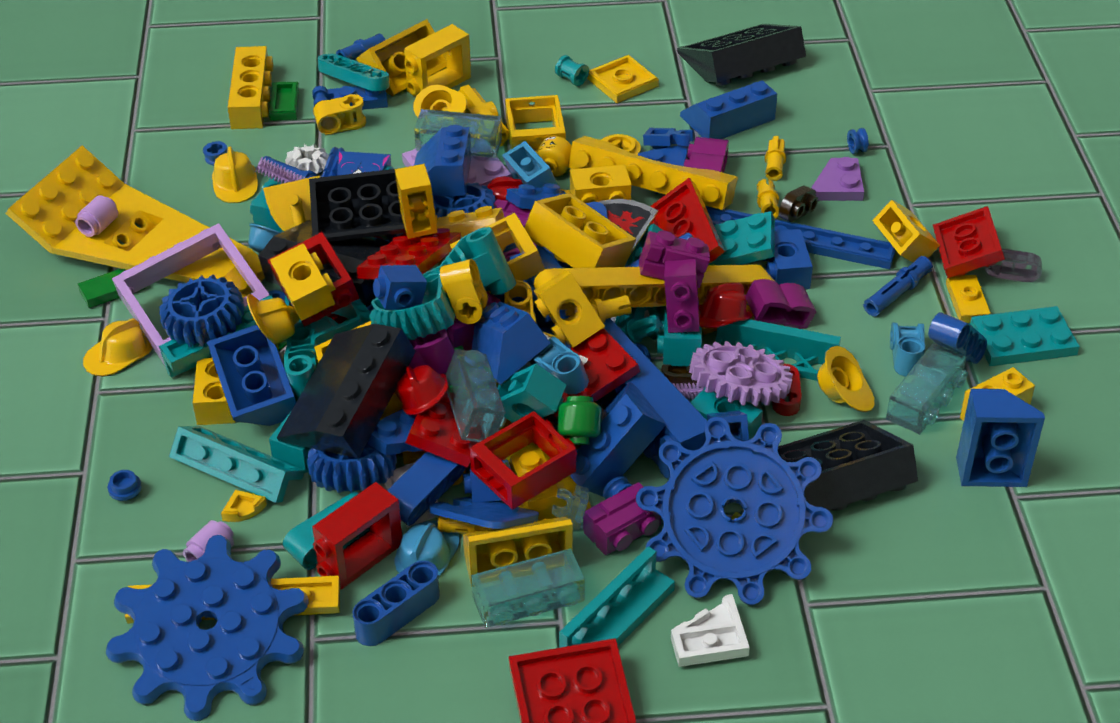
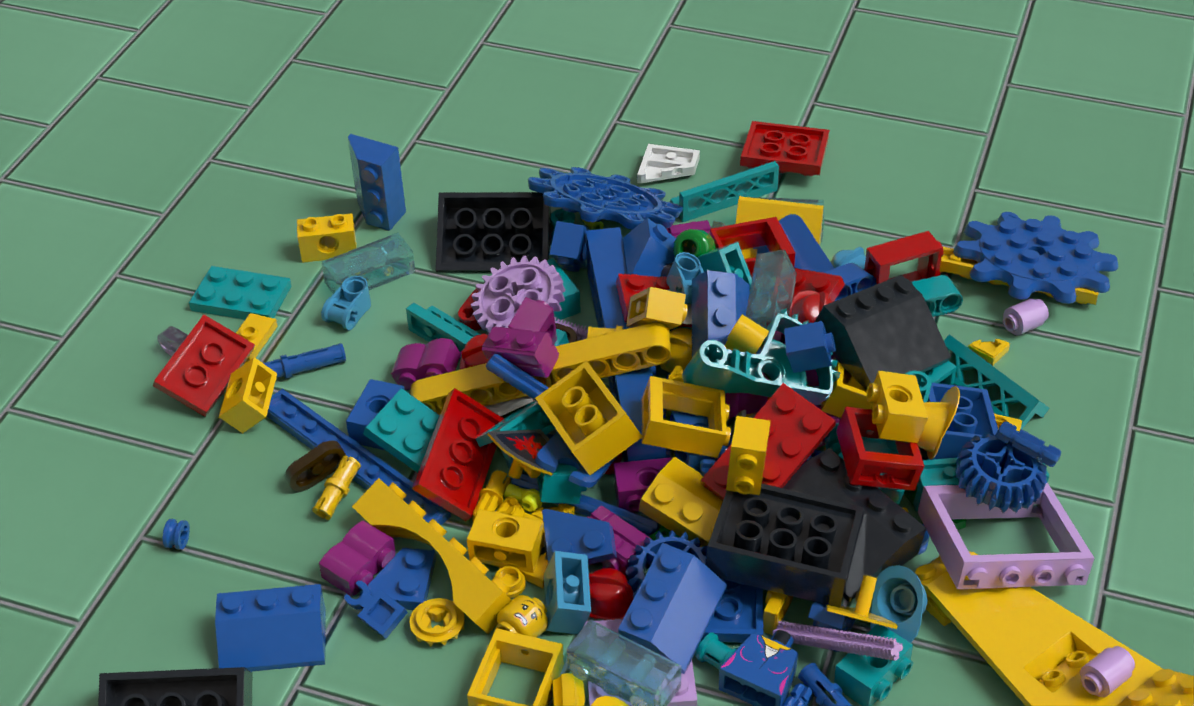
camera: 155 degrees left, 0 degrees up
green tile [77,269,145,308] -> none
yellow piece [83,318,153,376] -> none
blue plate [107,470,142,501] -> none
blue beam [352,561,440,646] -> none
yellow axle [765,136,786,181] -> none
medium lavender wing [811,157,864,201] -> none
yellow piece [817,346,875,412] -> none
blue beam [928,312,987,364] -> none
none -> blue axle [996,422,1061,467]

